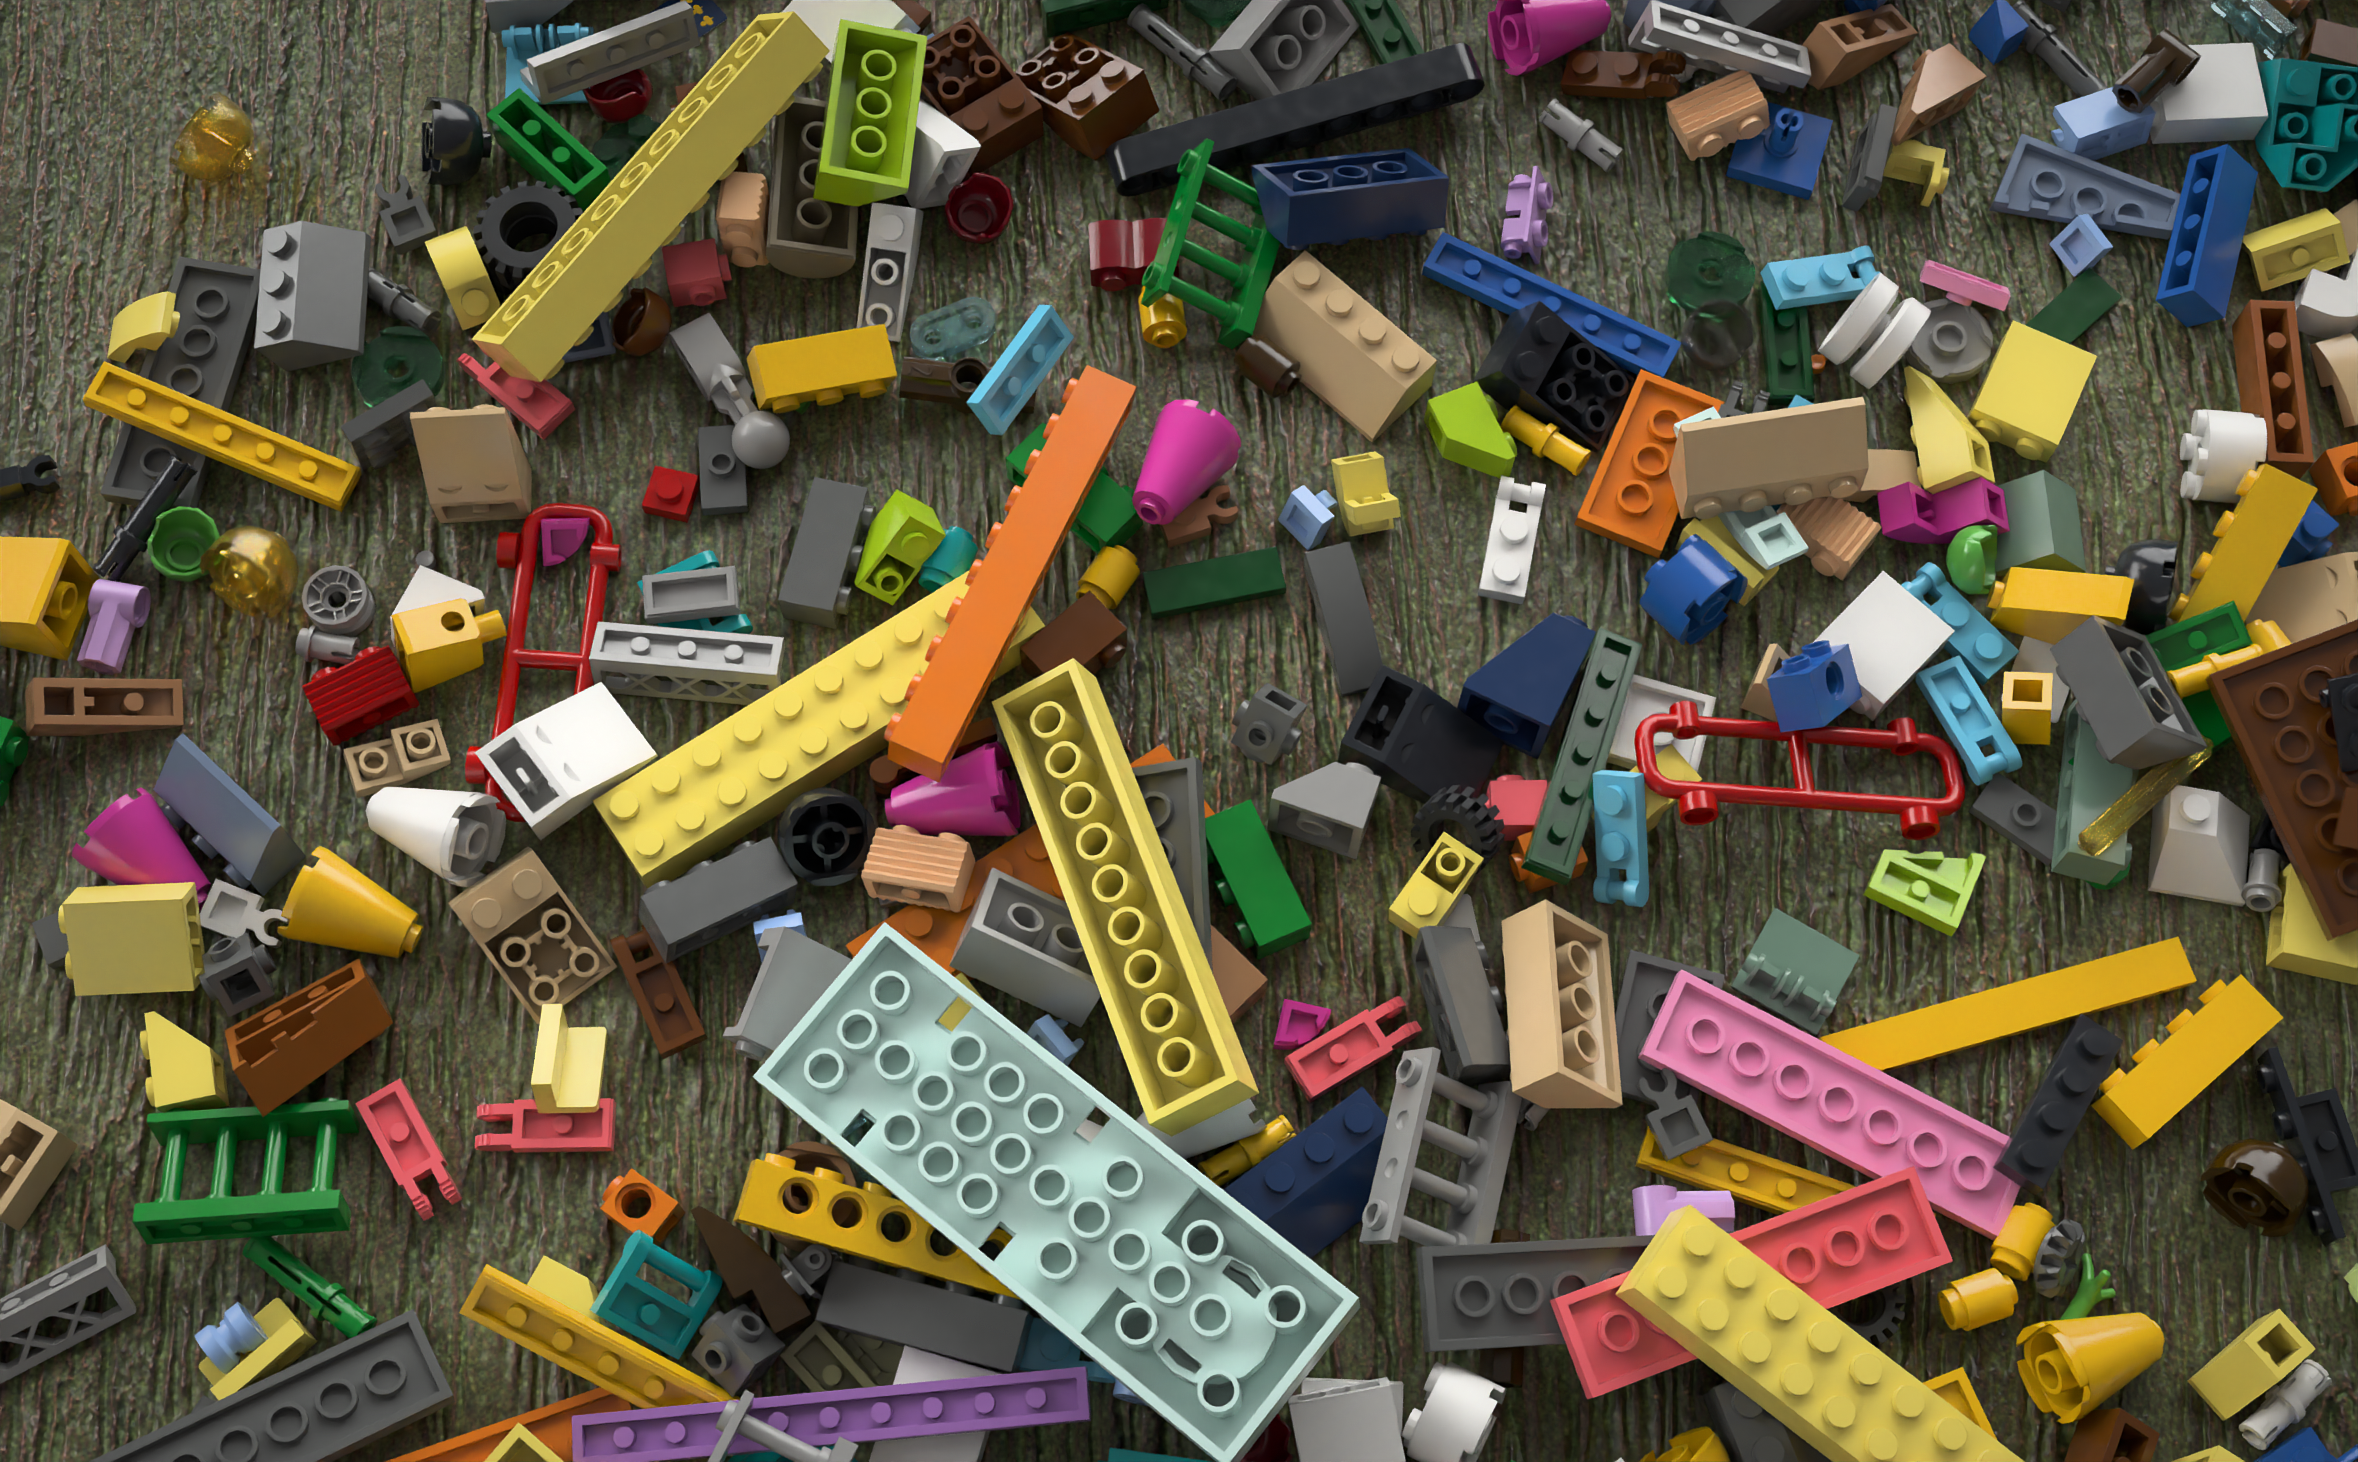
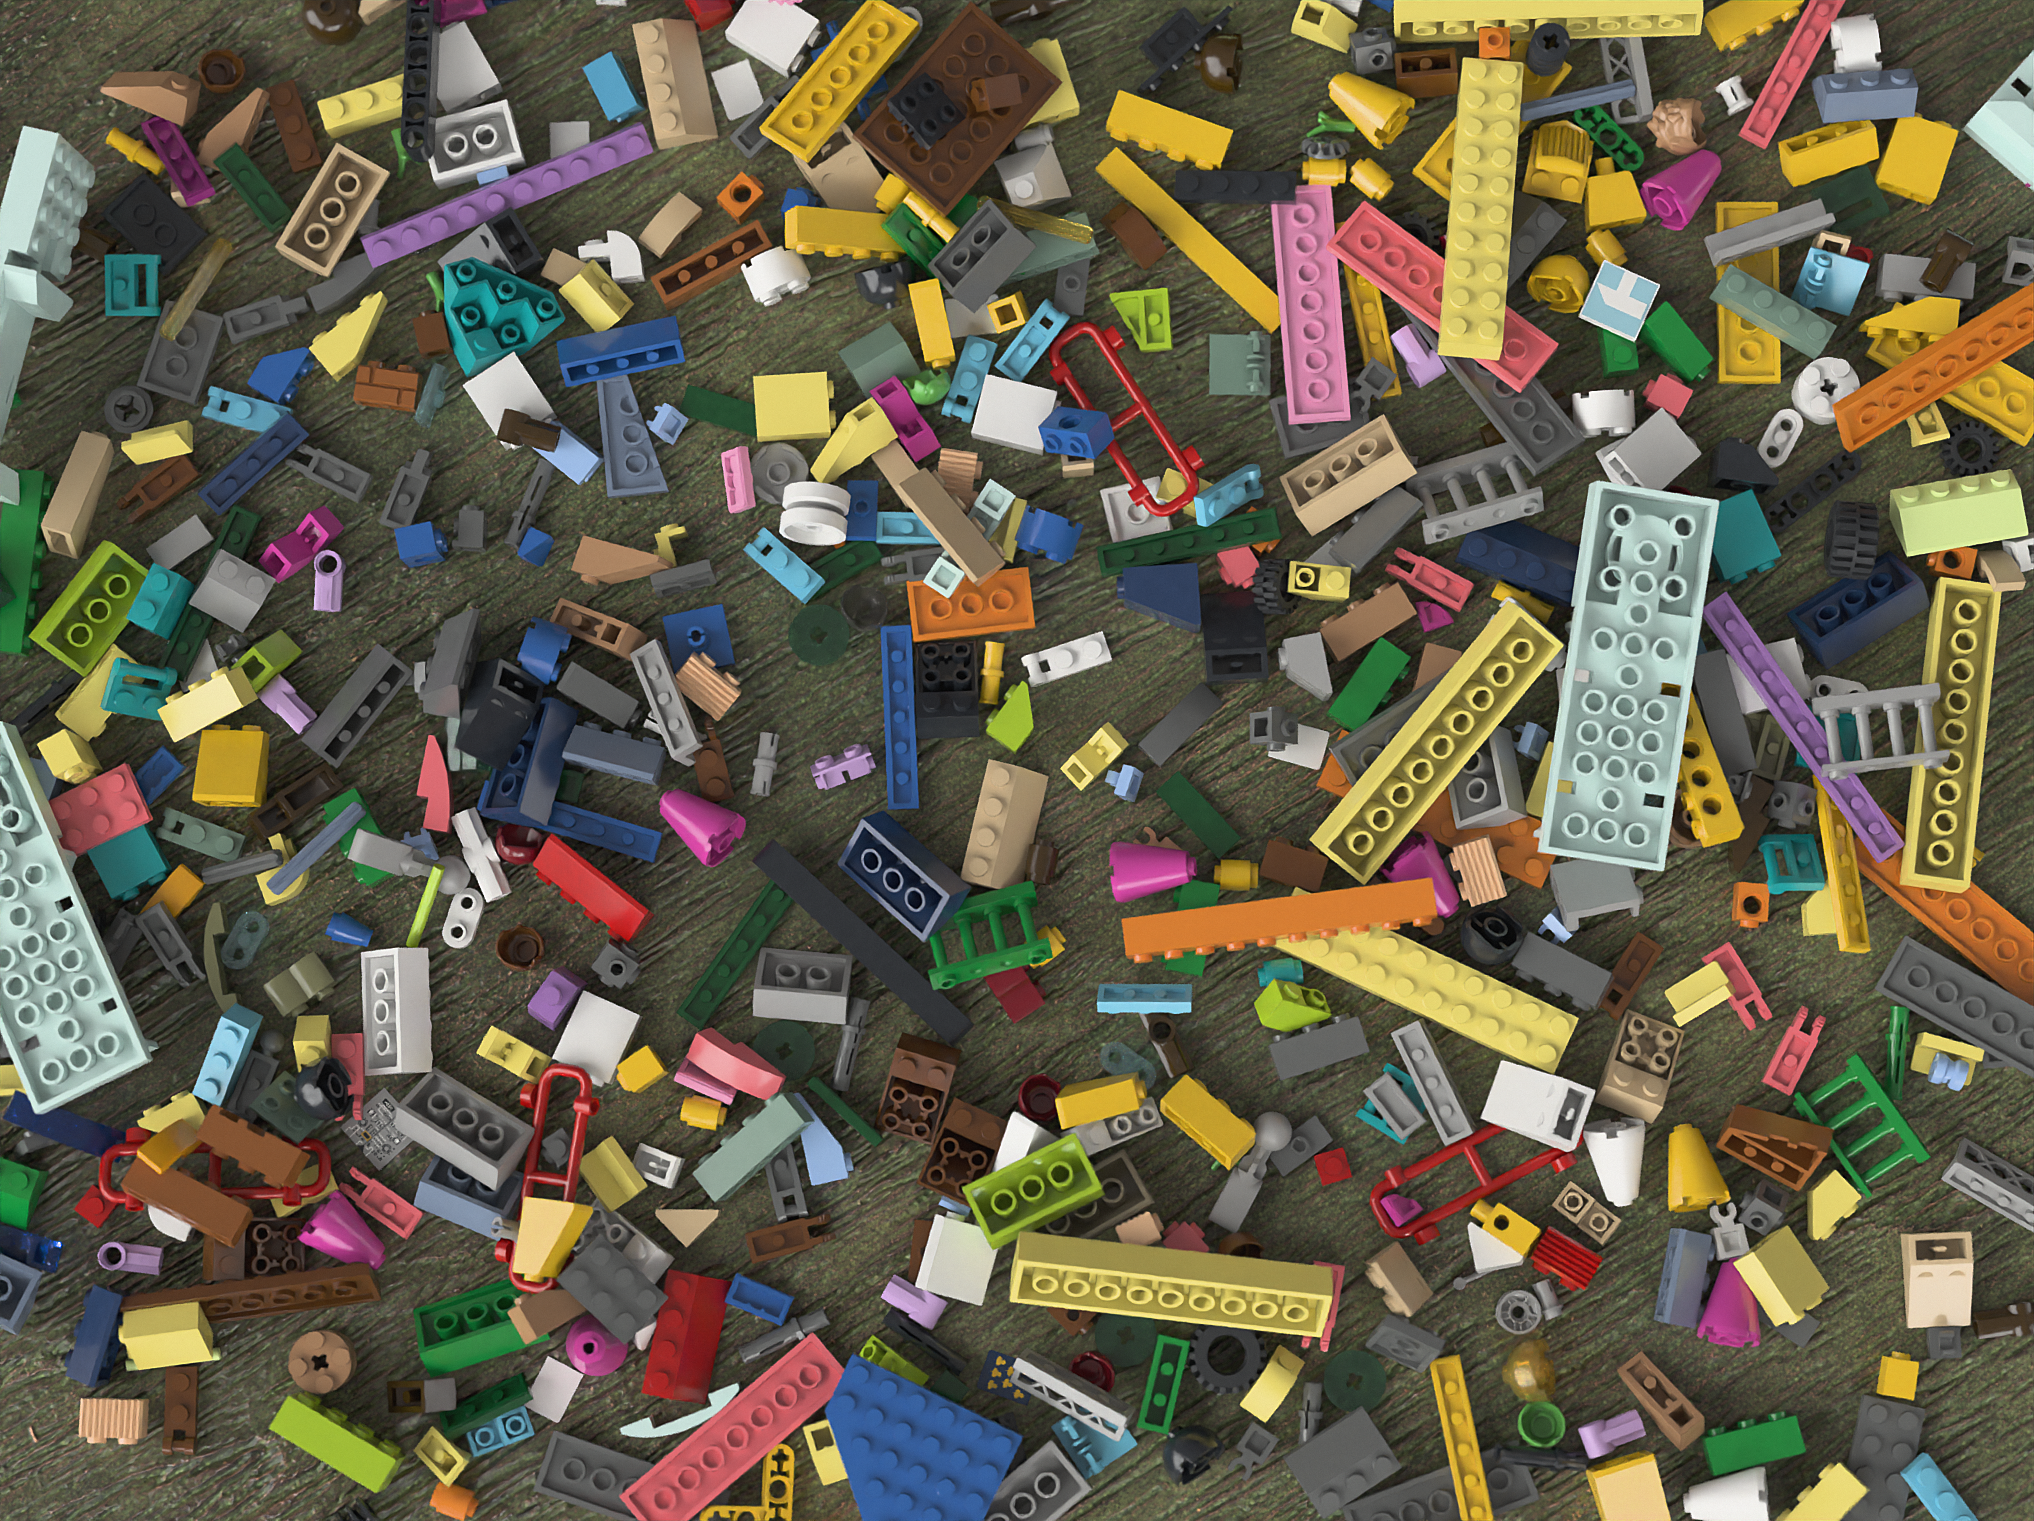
camera: 115 degrees left, 15 degrees up
none -> blue plate [846,480,878,541]
none -> yellow slope [1055,1072,1147,1129]
none -> reddish brown brick [1099,202,1168,270]
none -> white sticker [1268,724,1329,770]
none -> medium nougat brick [1318,582,1417,665]
none -> dark grey brick [1349,27,1397,75]

